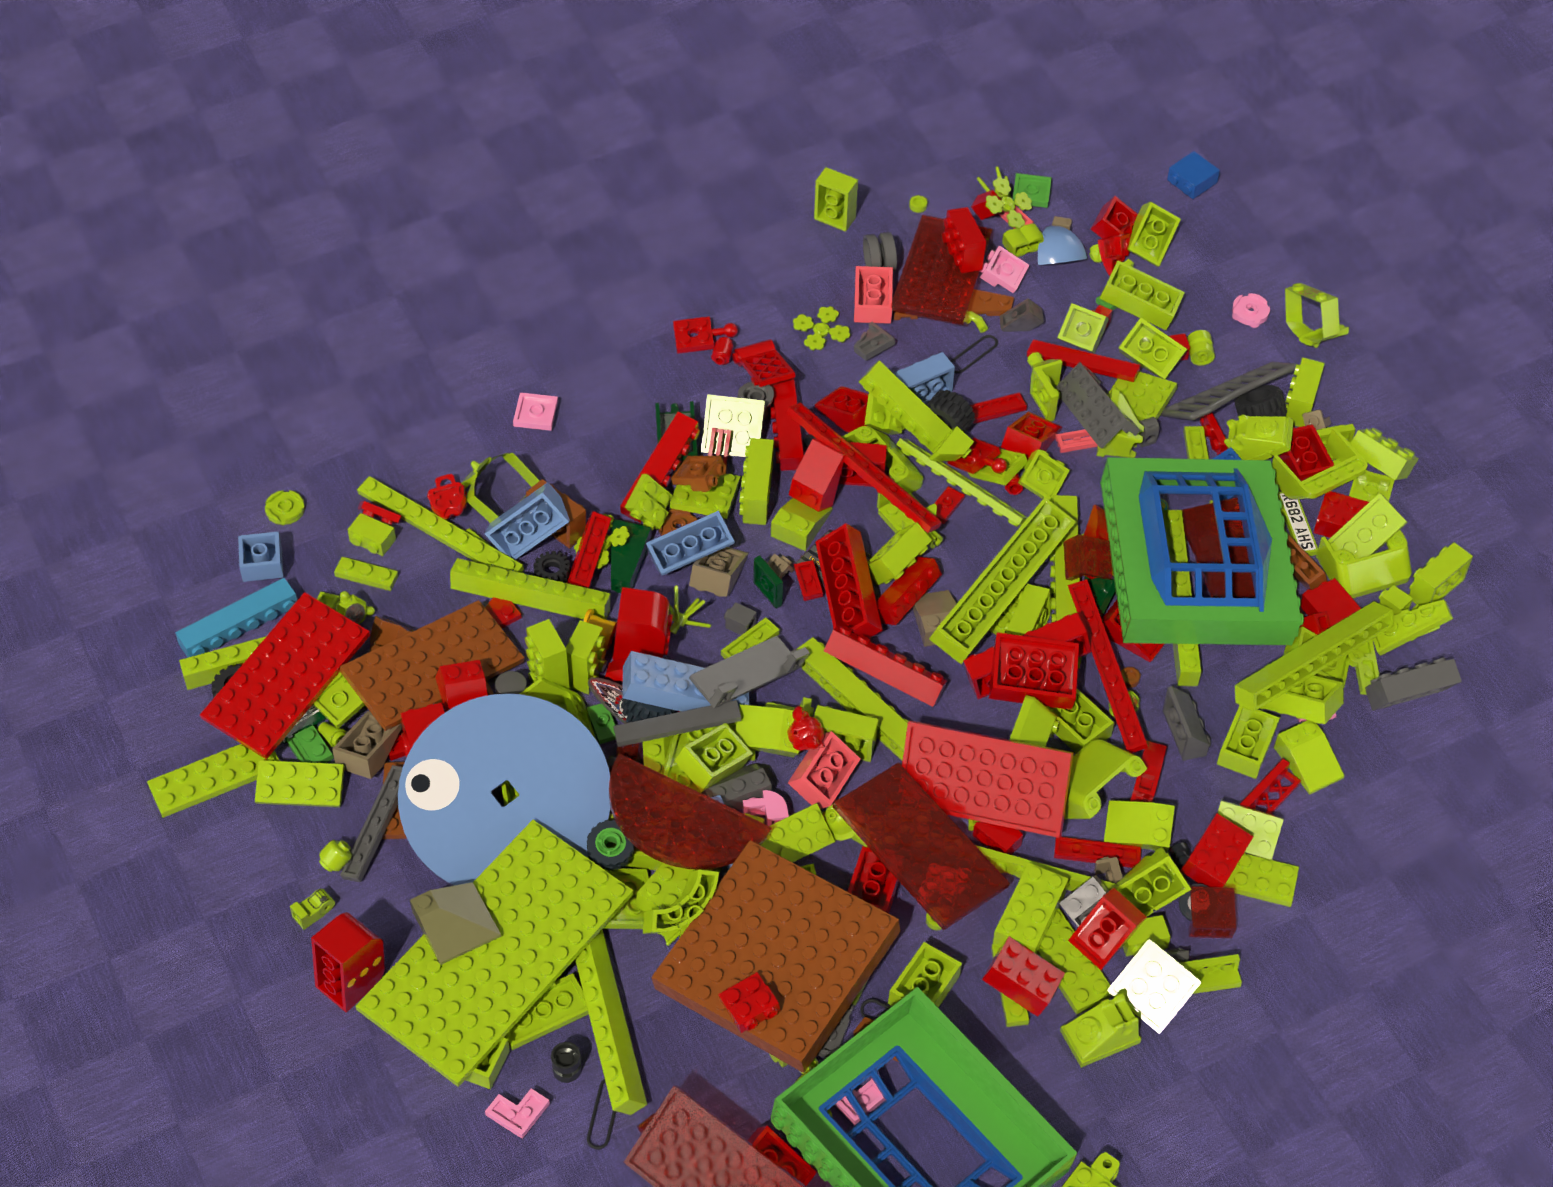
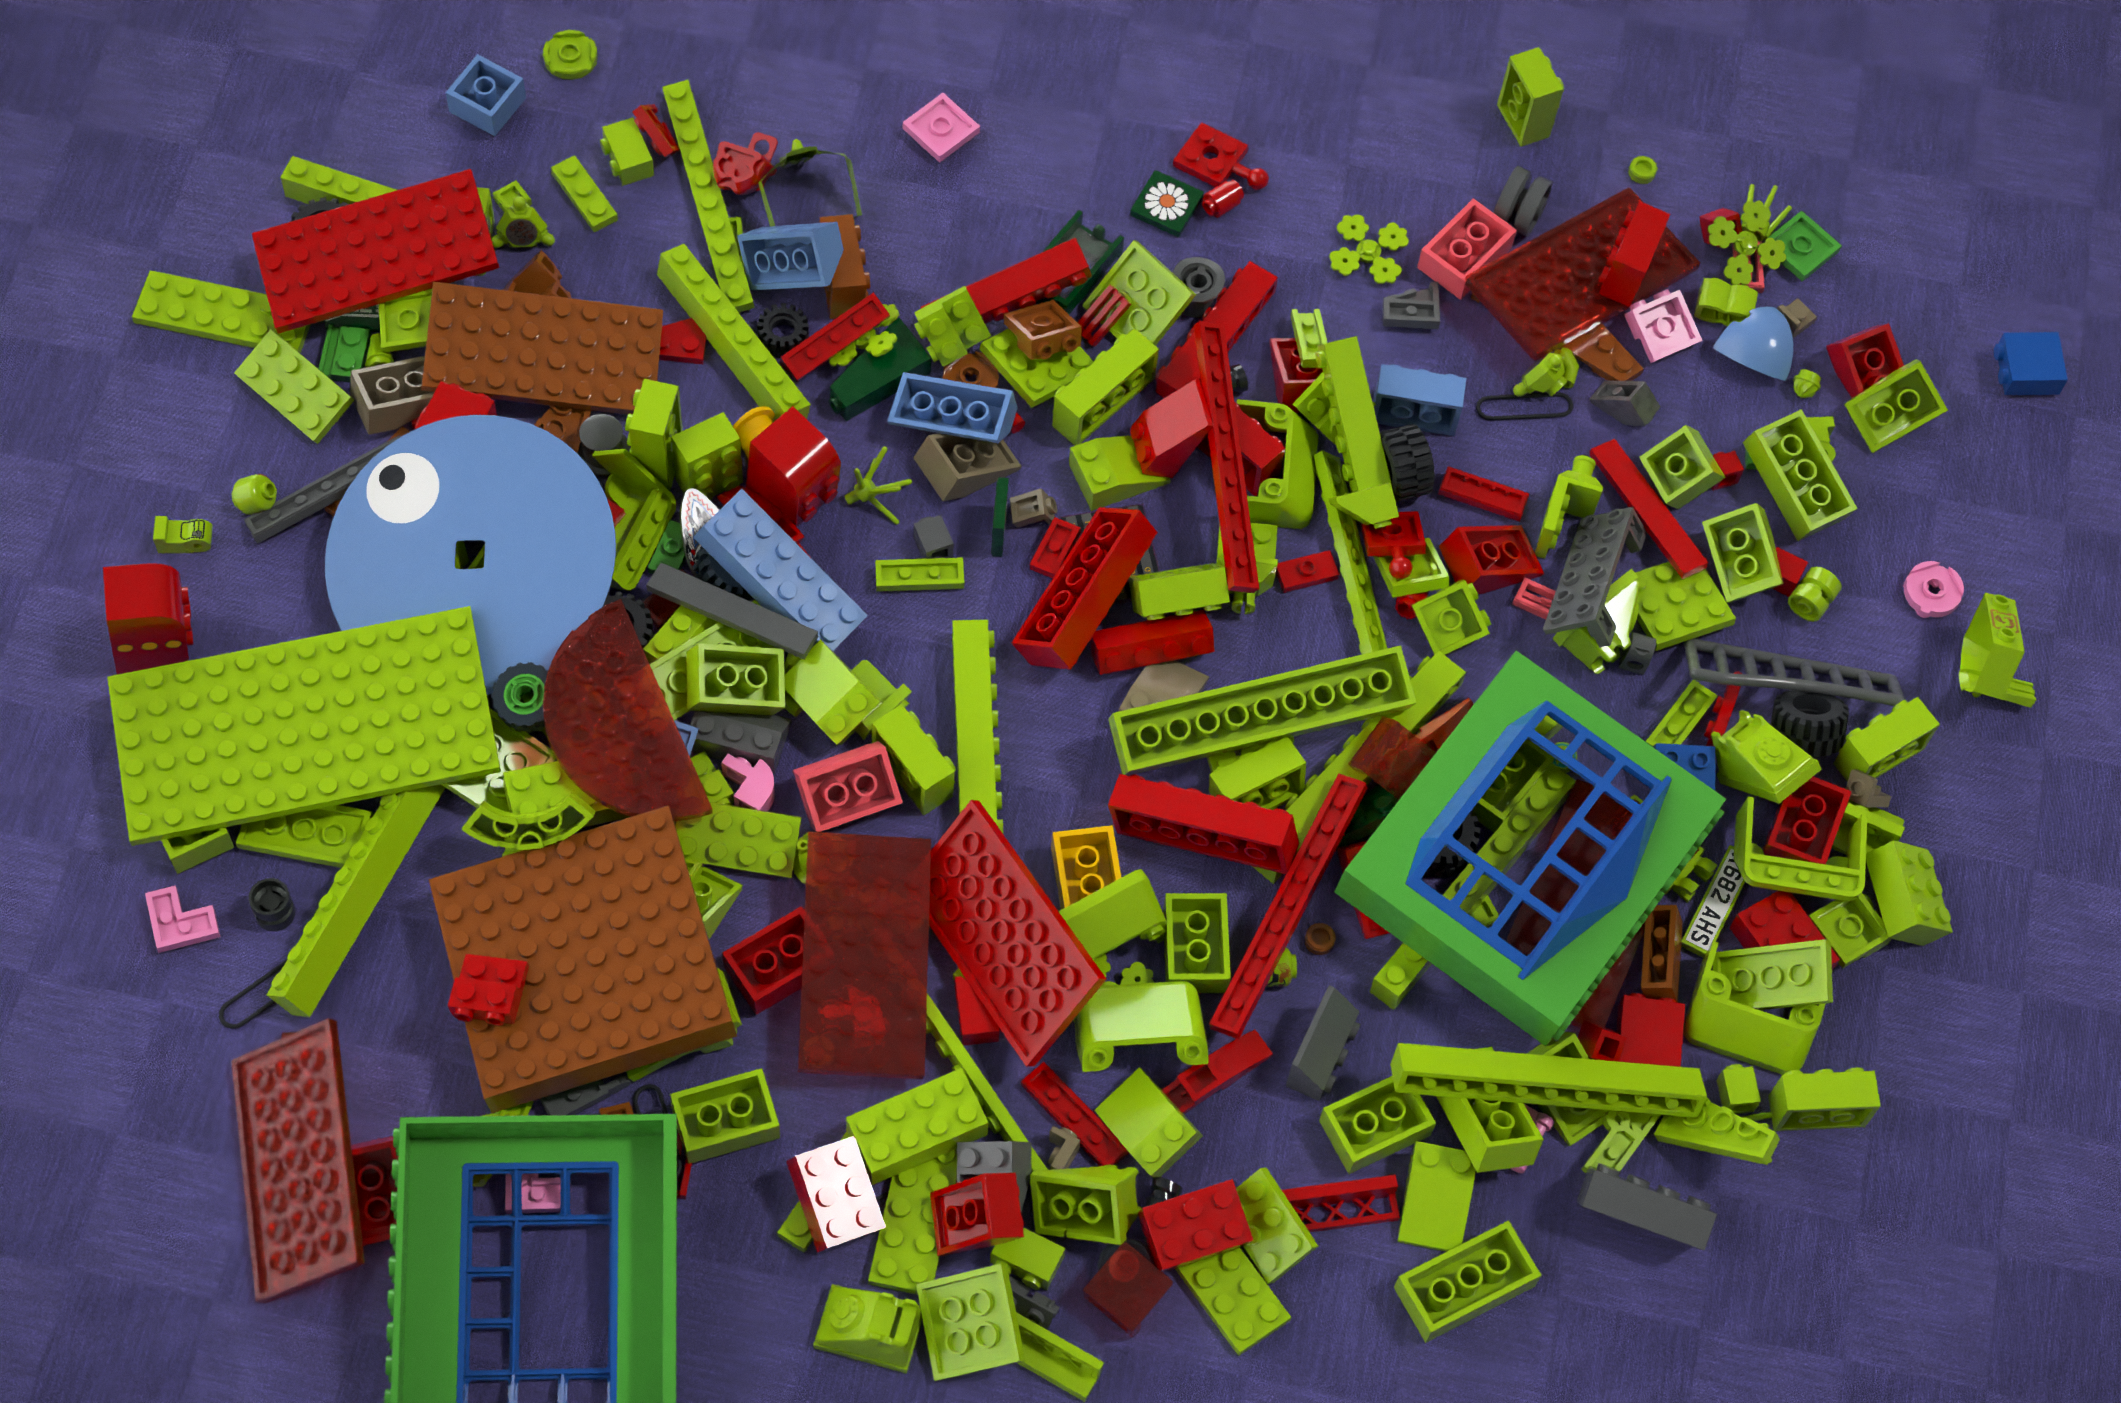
camera: 35 degrees right, 10 degrees up
dark azure brick [175,578,297,658] -> none
olive slope [410,882,501,965] -> none
red slope [435,660,488,712] -> none
dark grey bracket [689,636,810,708] -> none
red piece [732,339,795,387] -> none
red hair [787,706,825,751] -> none
brick [824,626,947,707] -> none
red slope [989,632,1079,710] -> none
red brick [1098,233,1131,276] -> none
none -> yellow brick [1051,825,1122,910]
none -> tile [1130,170,1204,238]
none -> lime hinge [1291,309,1327,368]
none -> lime brick [1393,1220,1542,1343]
none -> lime rock [1513,352,1567,397]

